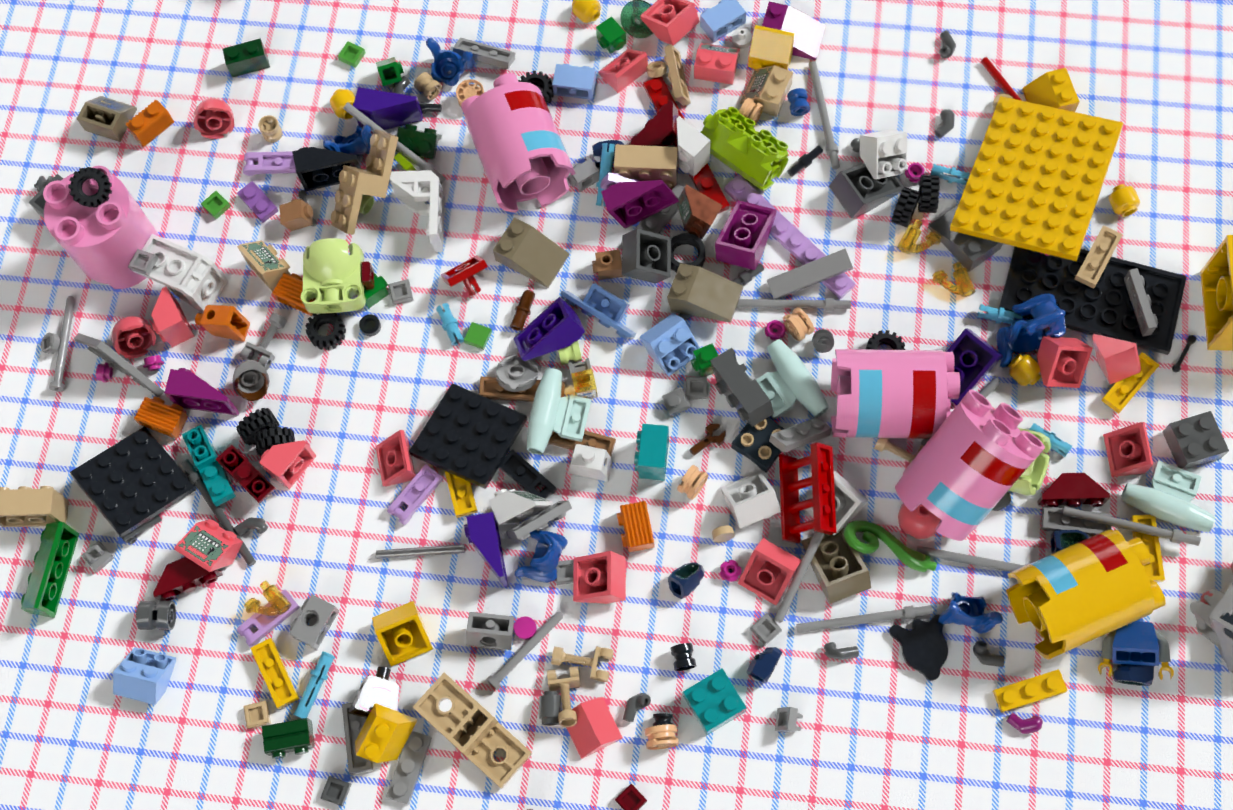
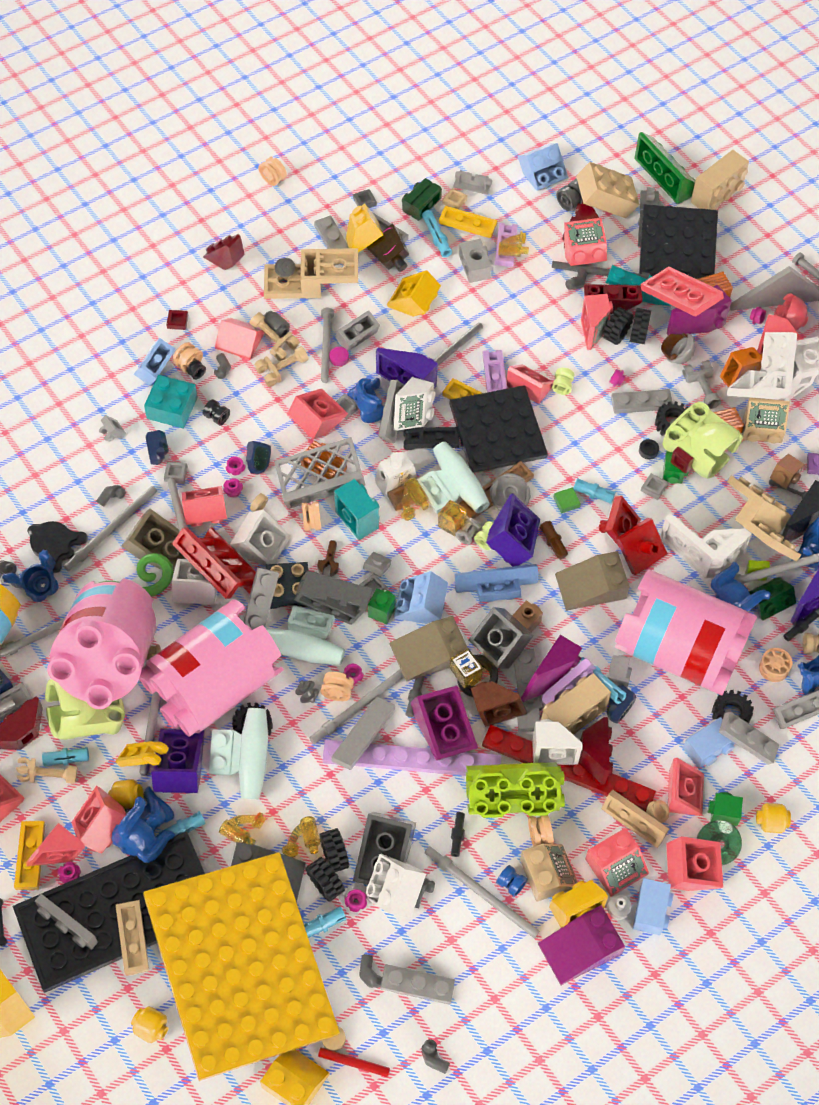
camera: 130 degrees right, 10 degrees down
none -> tan bar [16,757,77,784]
none -> yellow hinge [116,741,169,767]
none -> light blue brick [133,338,176,386]
none -> light aqua plate [209,708,268,800]
none -> dark pink plate [225,456,245,476]
none -> light grey fence [274,437,366,509]
none -> dark grey wheel [275,258,296,277]
none -> light grey plate [380,964,455,1005]
none -> clear yellow plant [401,478,430,521]
none -> clear yellow brick [449,648,483,688]
none -> light grey hinge [453,170,493,195]
none -> yellowish green wheel [552,368,575,395]
none -> tan brick [576,162,640,218]
none -> dark pink plate [609,369,626,387]
none -> light grey plate [611,389,673,414]
none -> red tile [616,518,668,575]
none -> coral plate [641,267,724,317]
none -> blue hair [710,562,771,611]
none -> light grey plate [719,712,779,765]
none -> white bracket [727,332,797,400]

